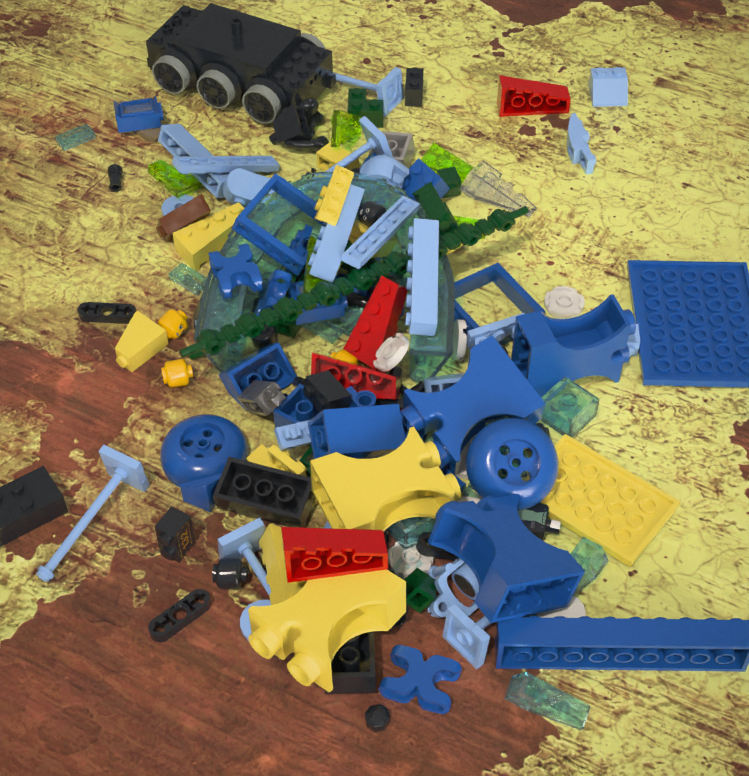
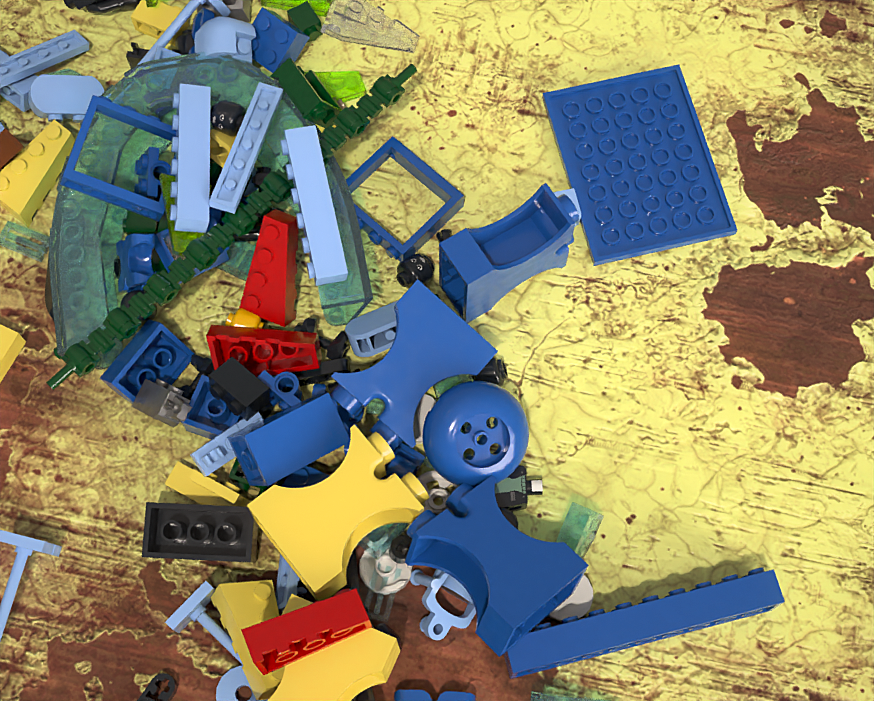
camera: 15 degrees left, 20 degrees up
black brick [155,506,196,563] -> none
yellow head [158,309,188,340] -> none
blue brick [160,414,249,487] -> none
yellow head [161,359,193,388] -> none
blue slope [180,473,222,513] -> none
blue piece [208,244,263,299] -> none
black head [212,558,248,590] -> none
clear light blue tile [301,320,345,344] -> none
light yellow bracket [314,165,354,226] -> none
white tile [373,333,409,372] -> none
dark green brick [403,568,436,613] -> none
light blue tile [442,604,491,669] -> none
white tile [452,319,467,361] -> none
light blue plate [466,313,525,348] -> none
light yellow plate [523,434,680,567] -> none
clear light blue brick [541,377,600,438] -> none
white tile [544,286,585,319] -> none

